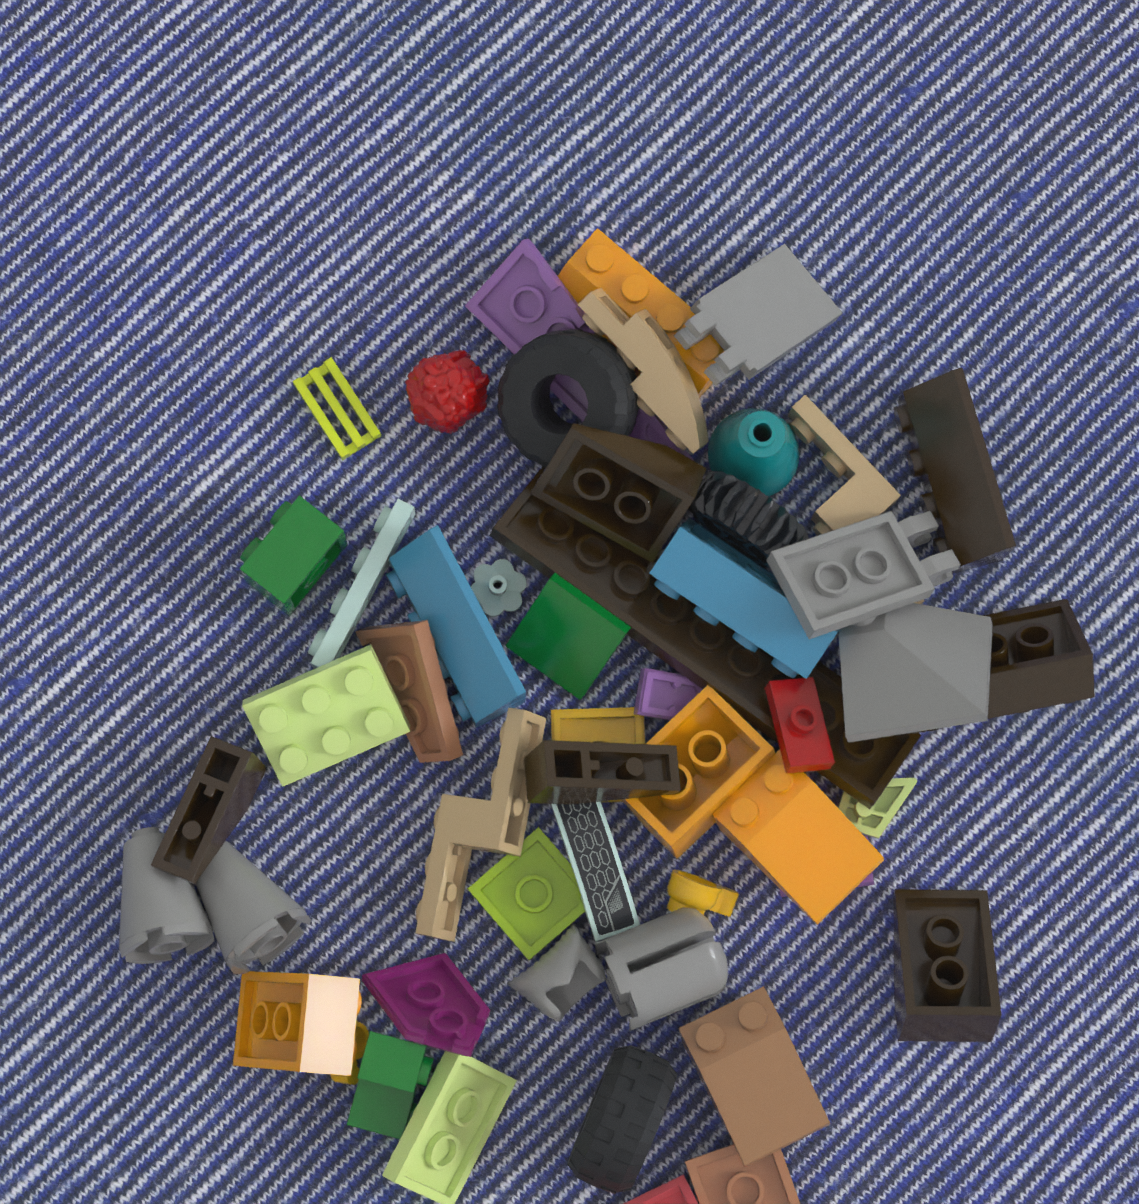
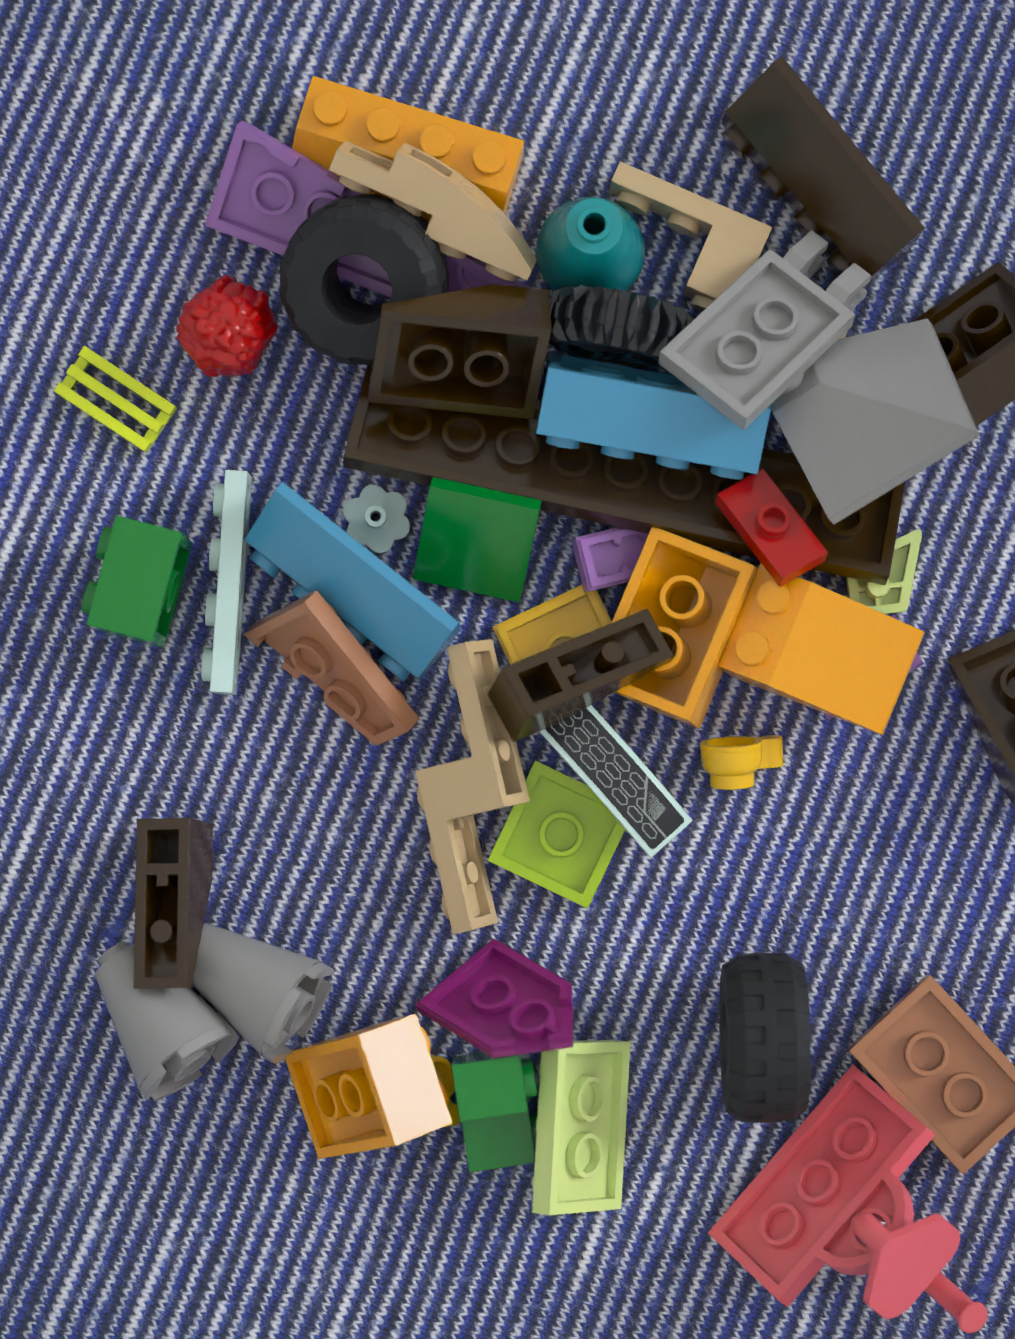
camera: 15 degrees left, 5 degrees up
yellowish green plate [242,644,410,787] -> none
light grey hair [507,924,606,1022] -> none
light grey cylinder [595,907,728,1031] -> none
light grey tile [674,244,843,386] -> none
medium nougat slope [678,986,830,1167] -> none

